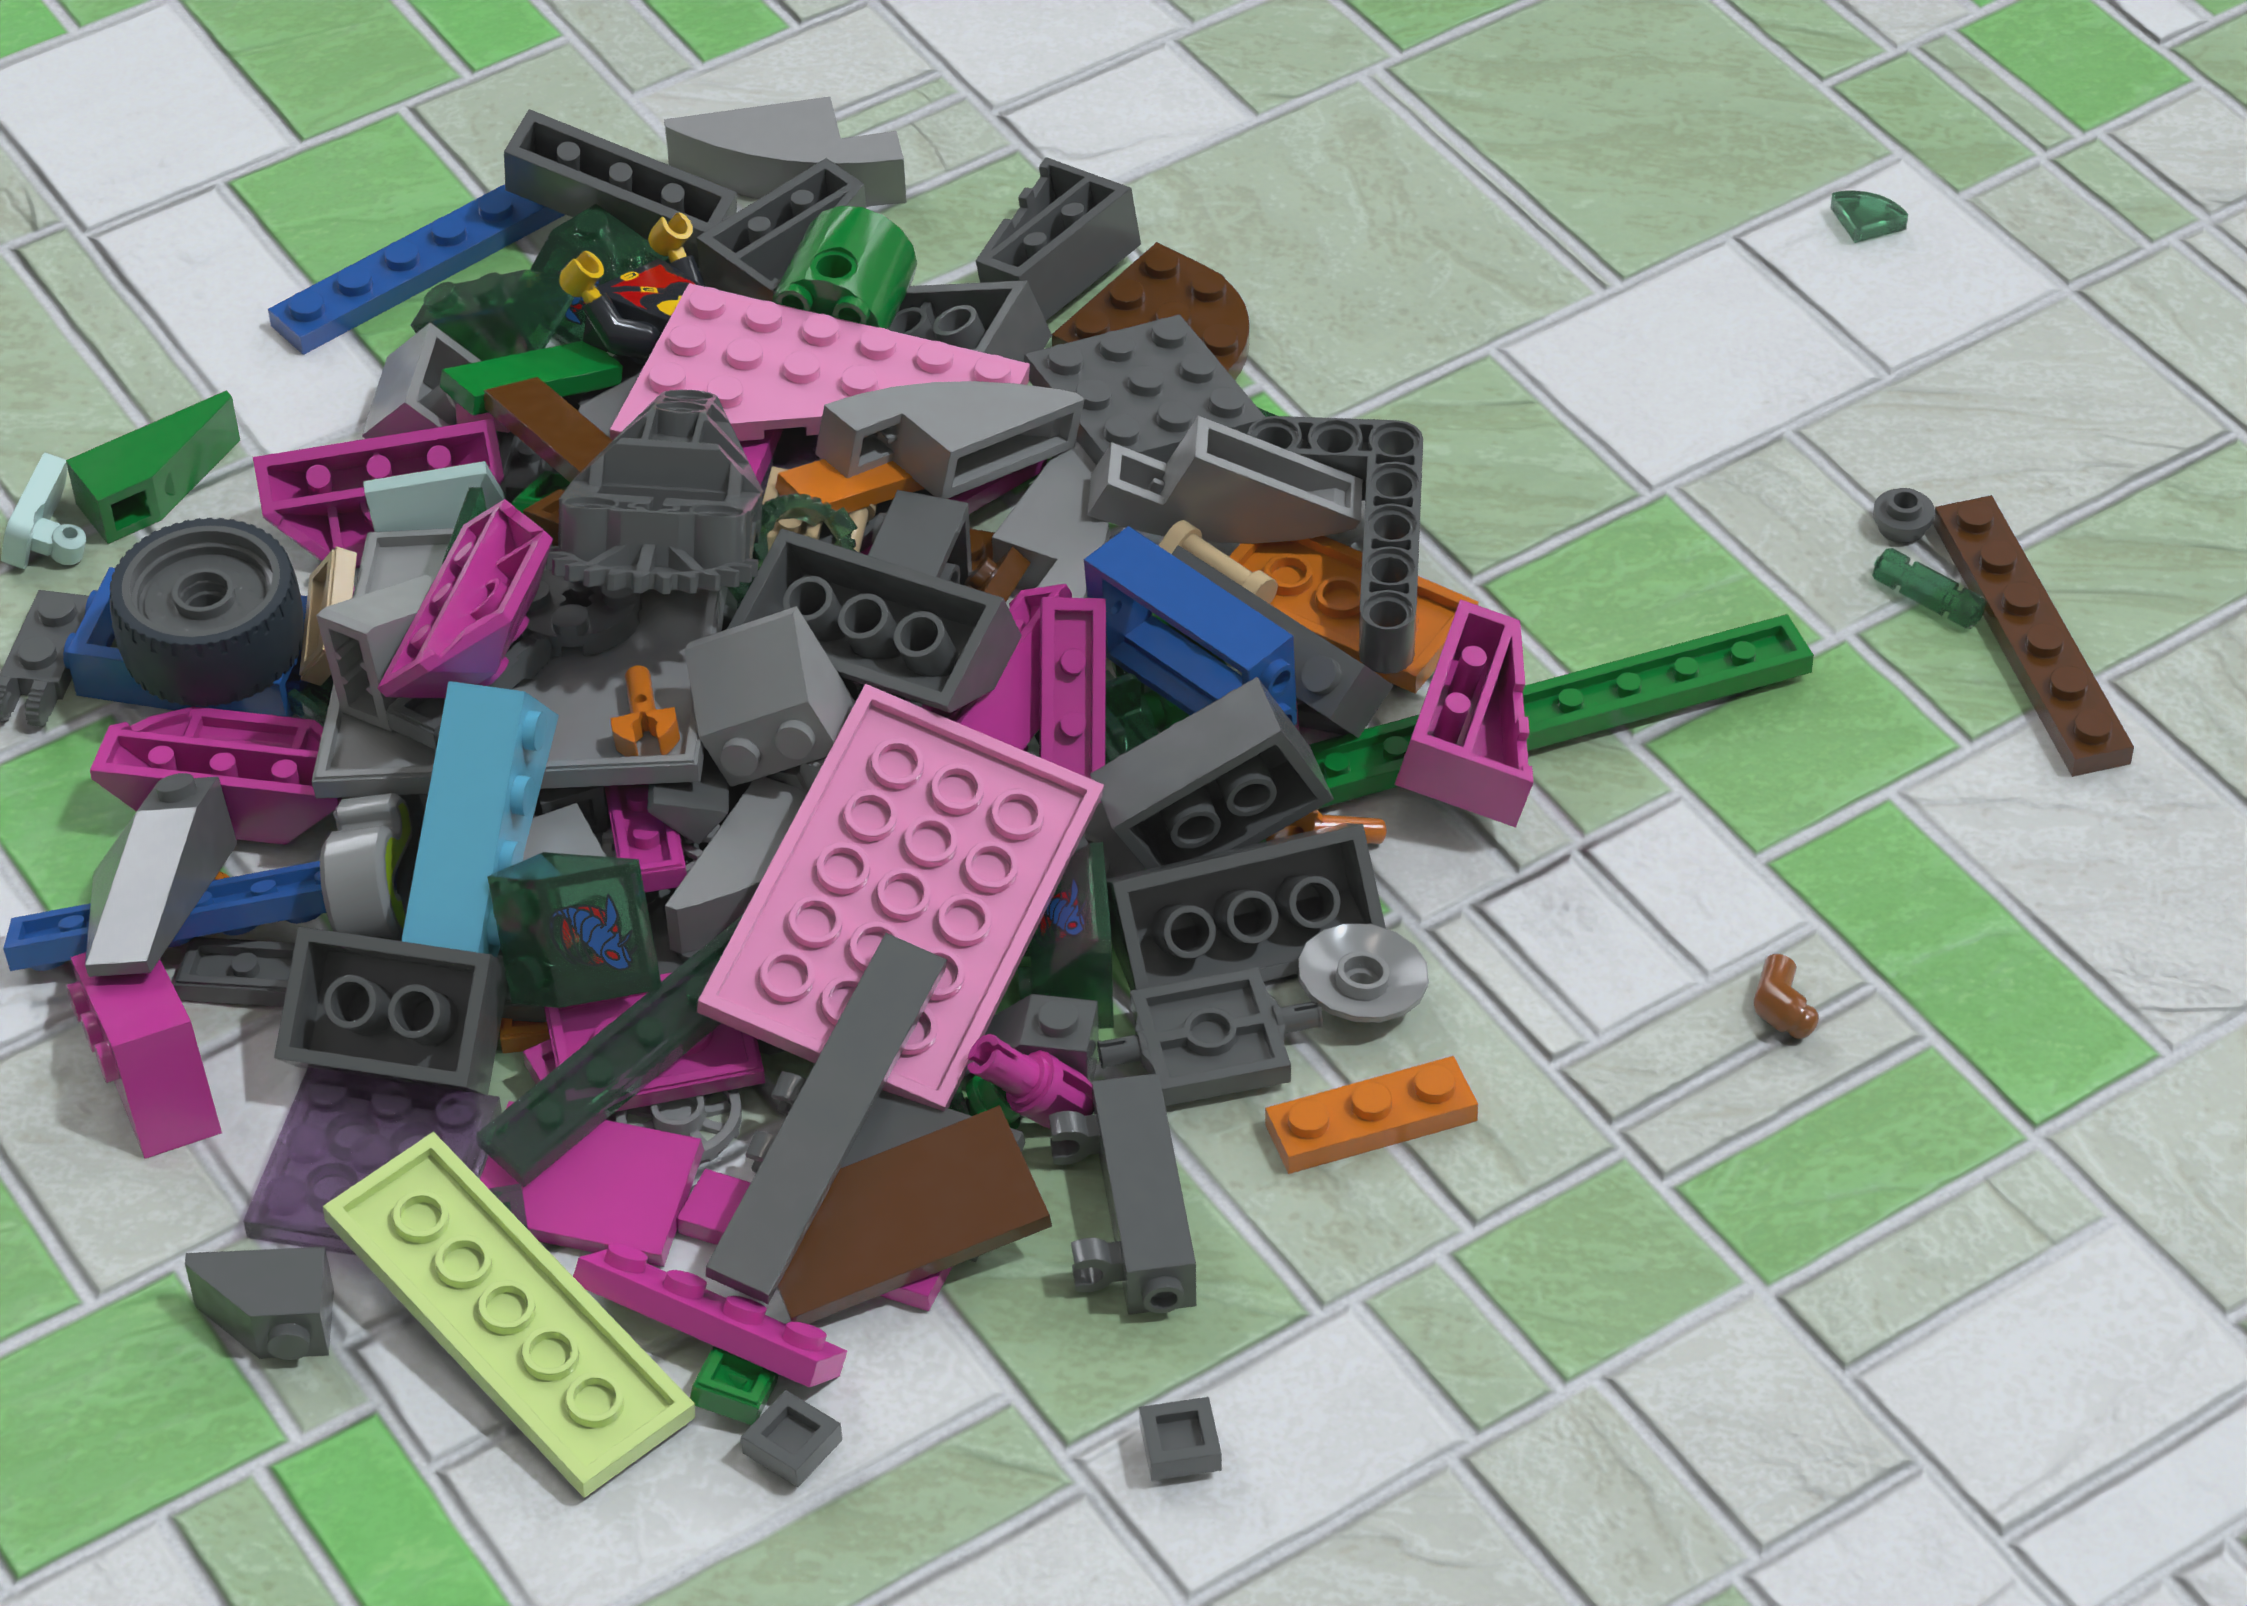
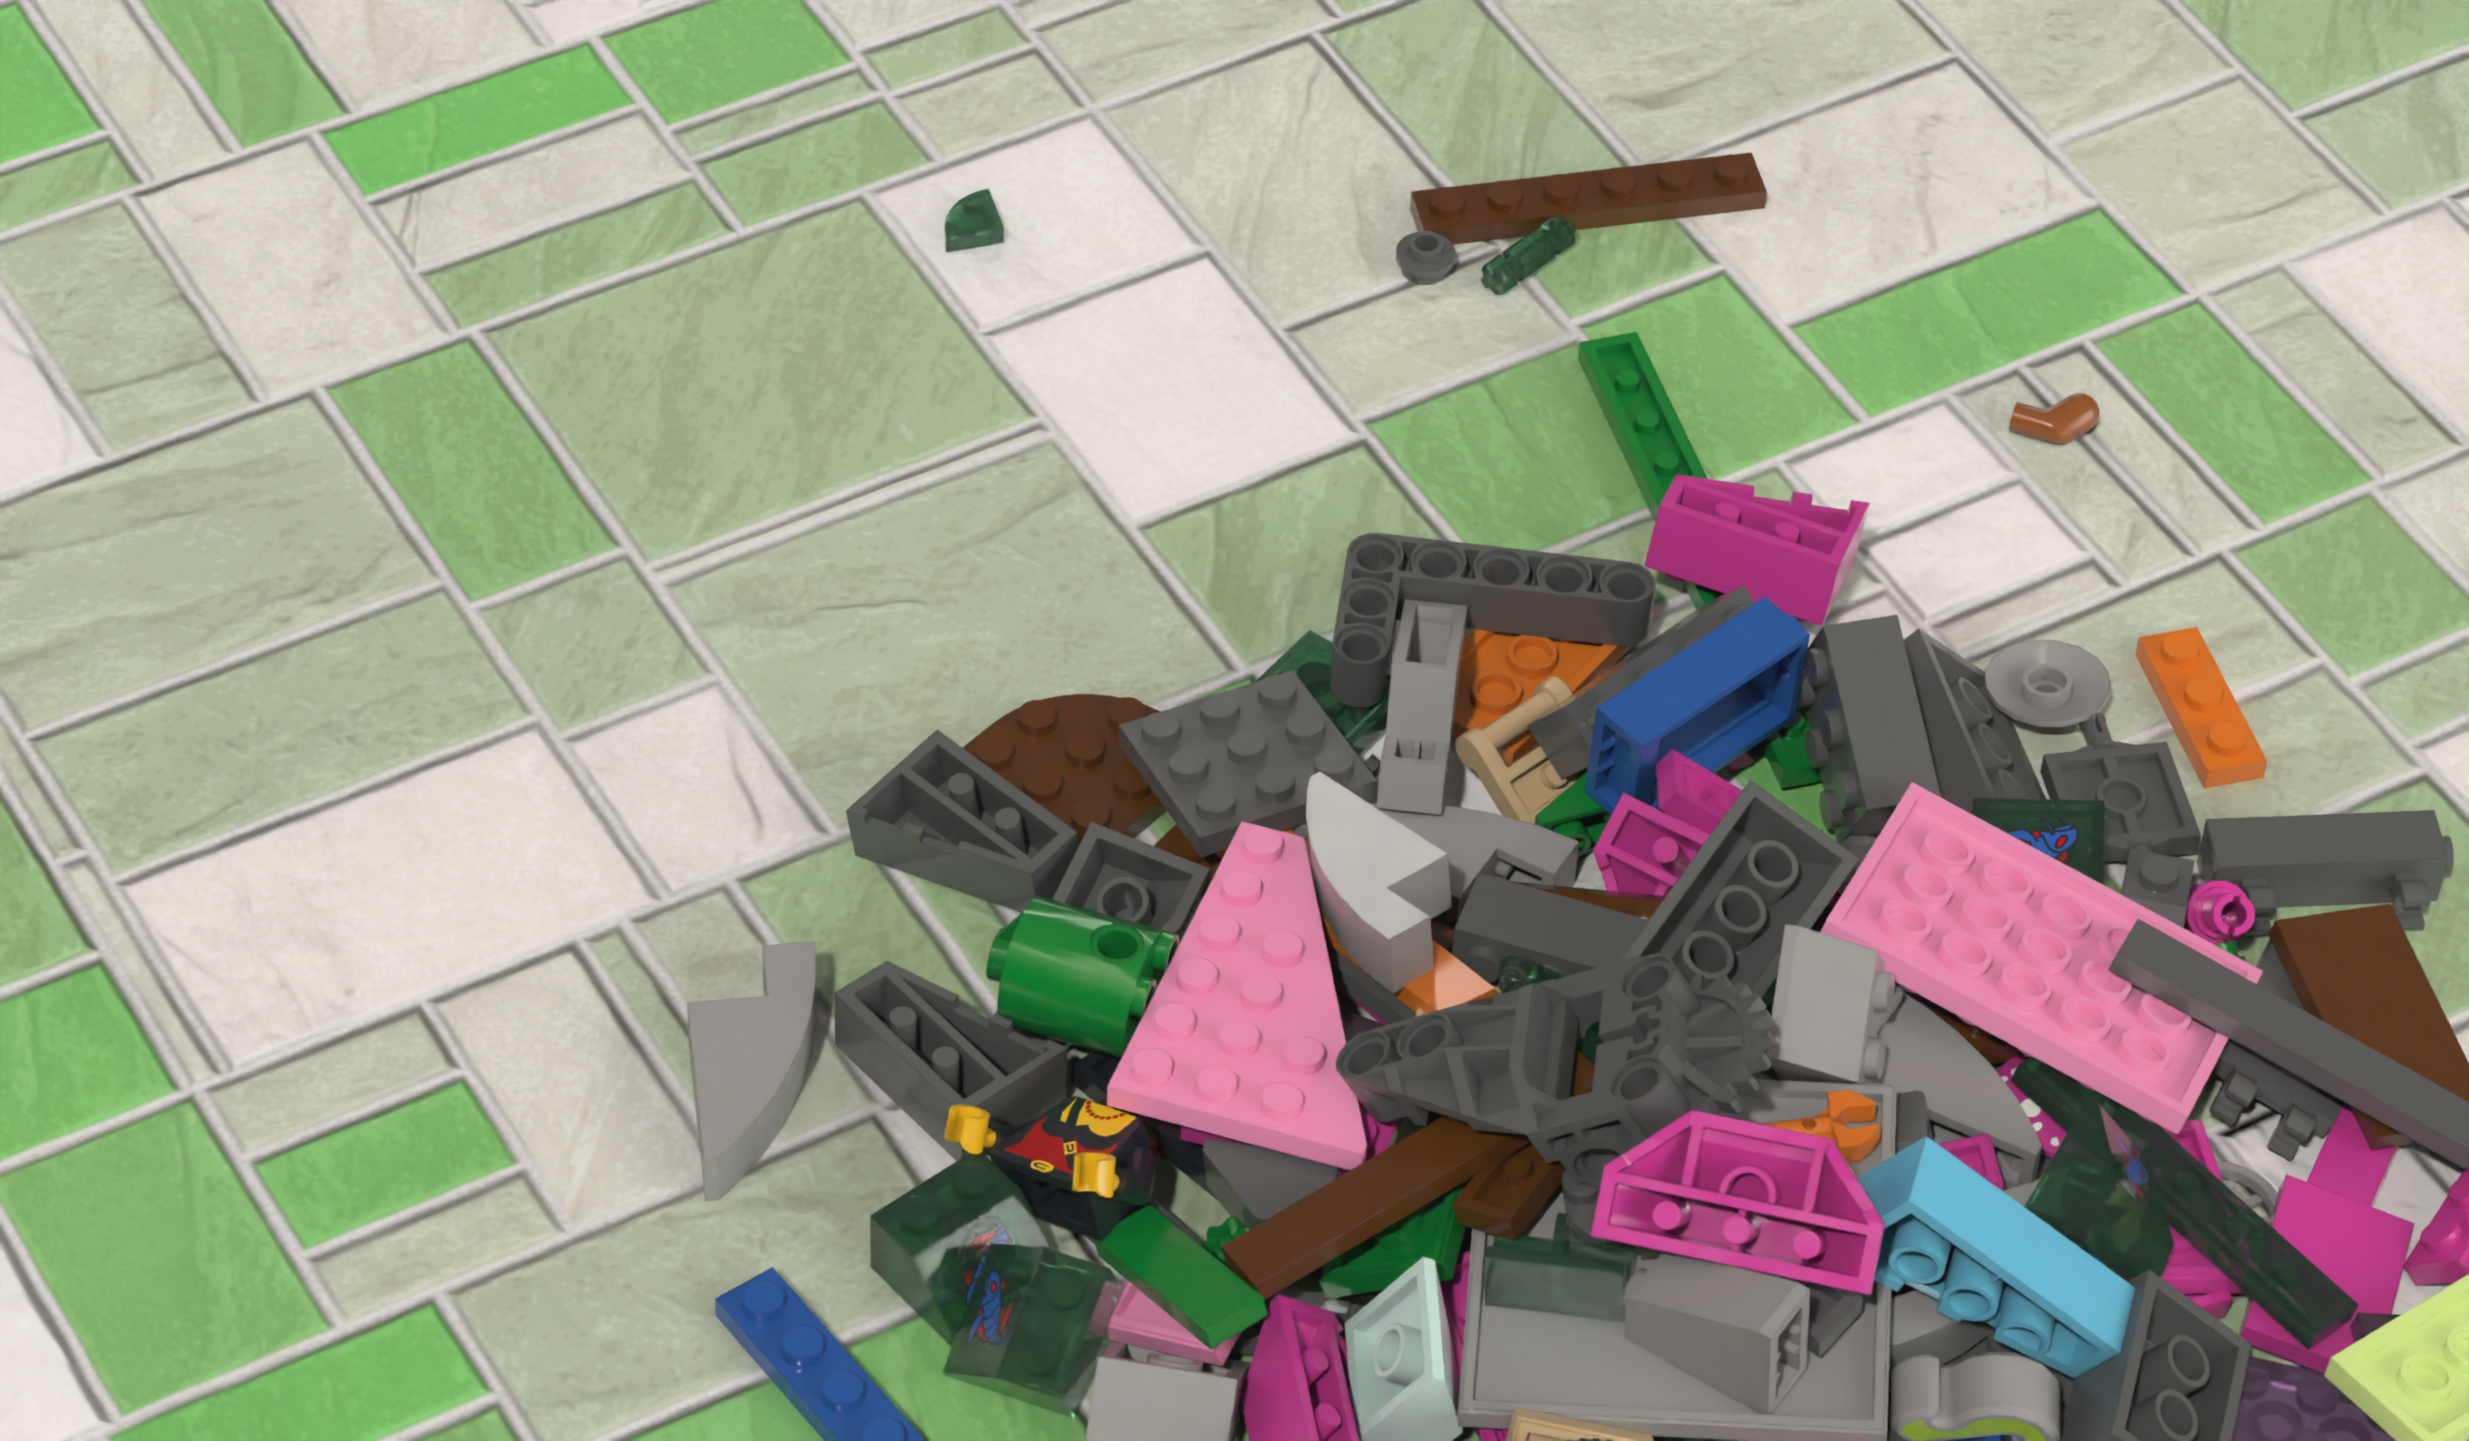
camera: 90 degrees left, 0 degrees up
dark grey brick [504,109,737,269] -> none

